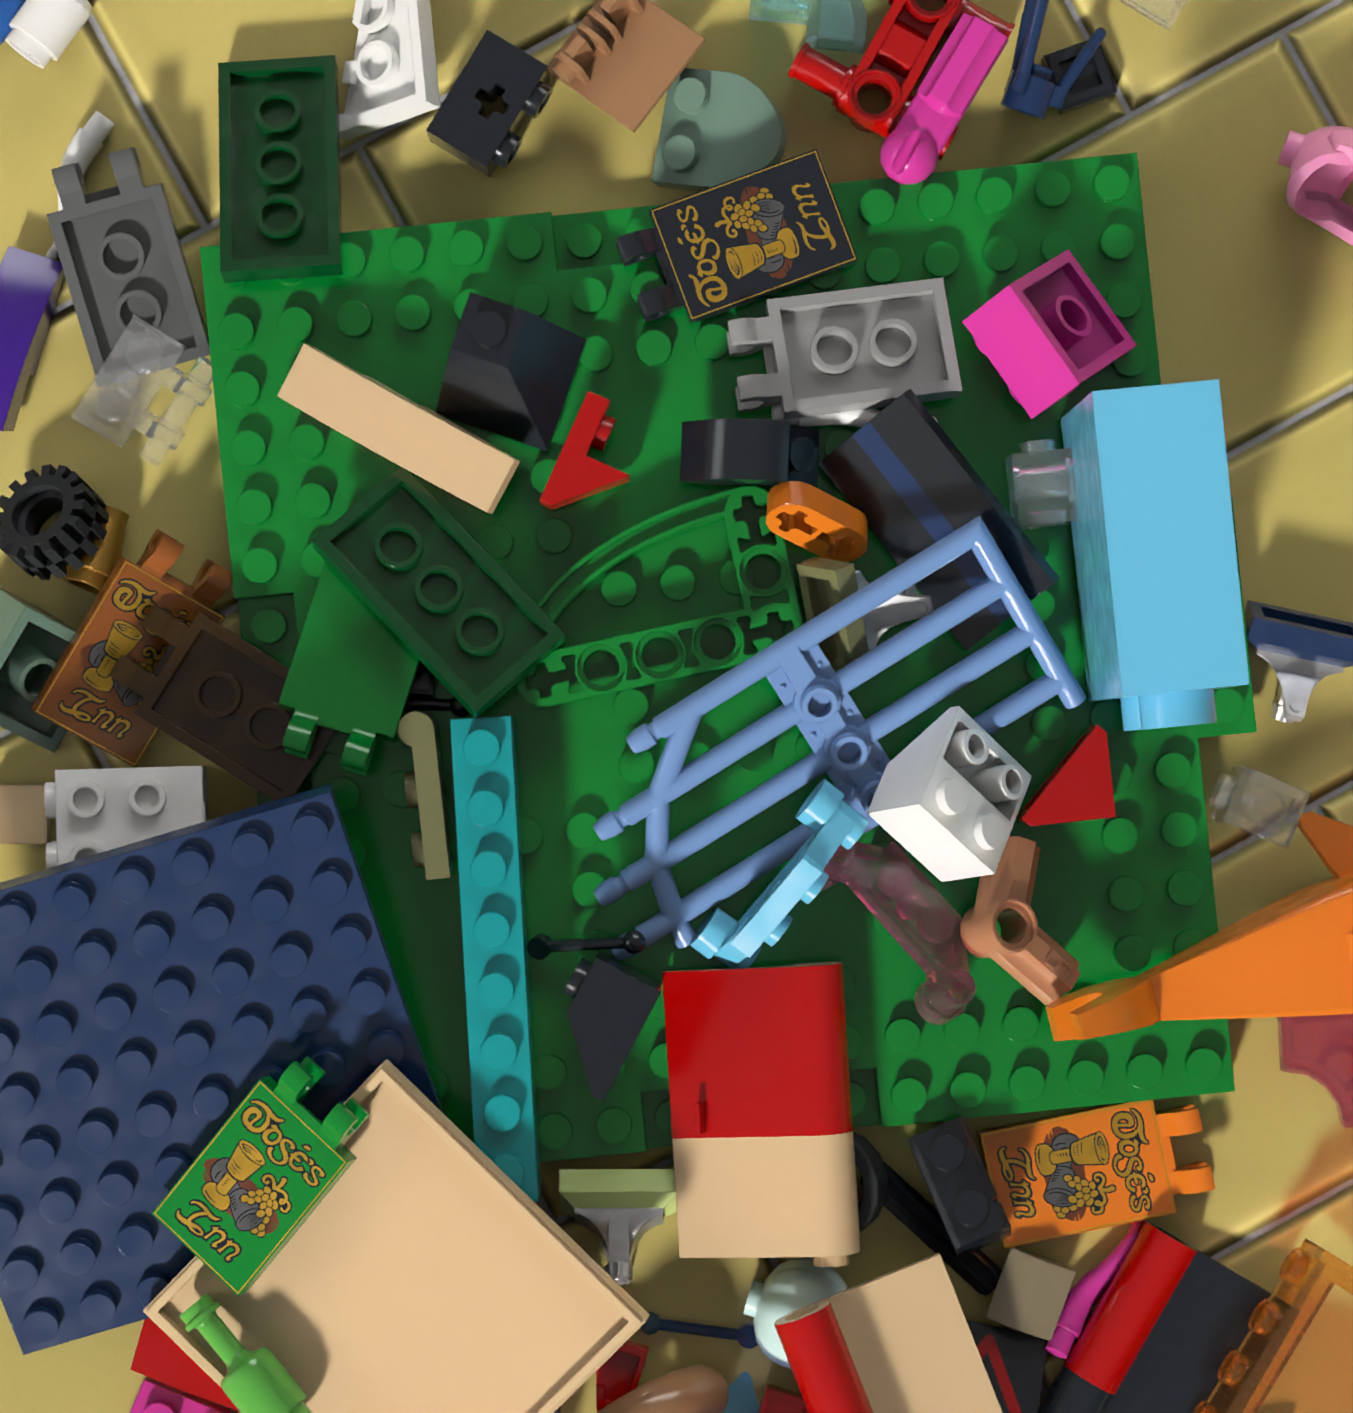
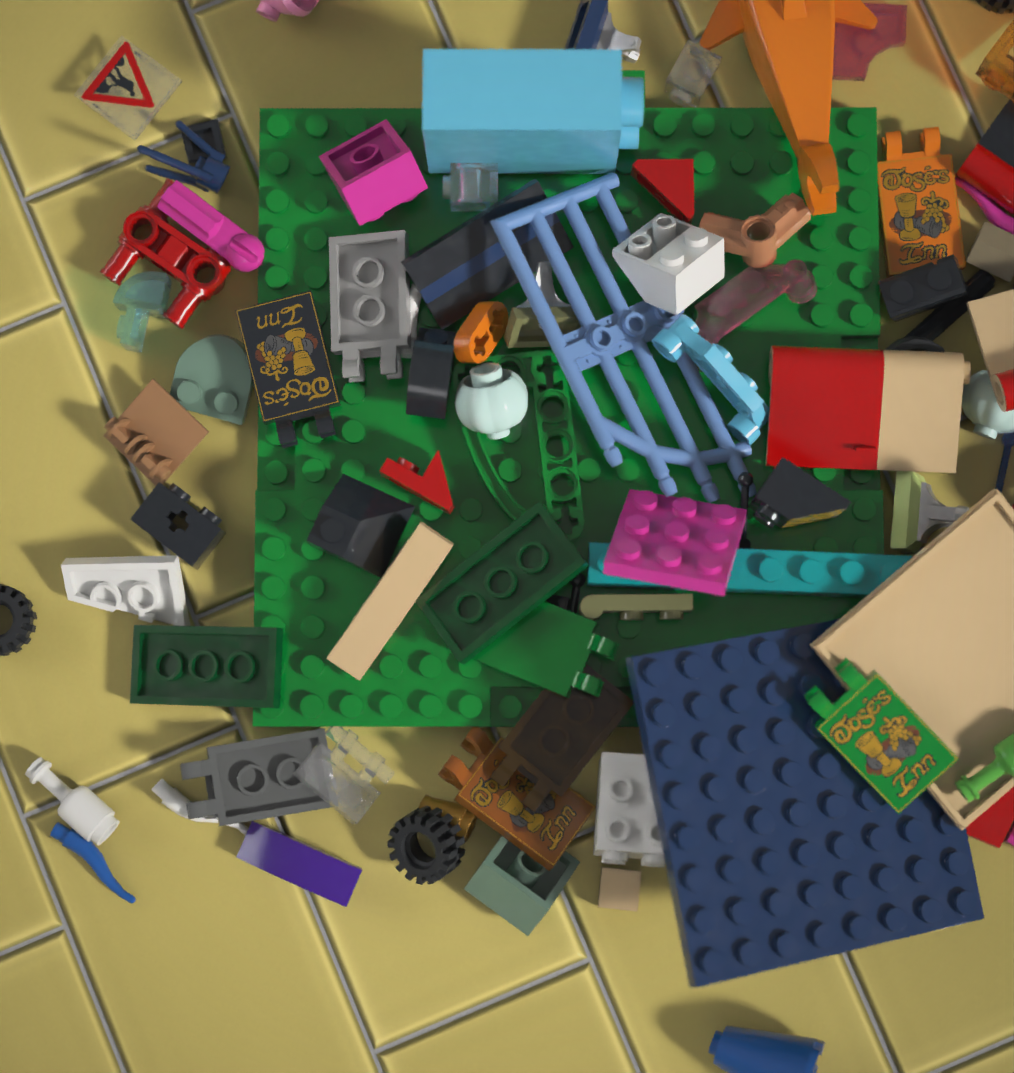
camera: 75 degrees left, 5 degrees down
none -> light aqua plant [455,363,528,439]
none -> dark pink plate [603,489,747,596]

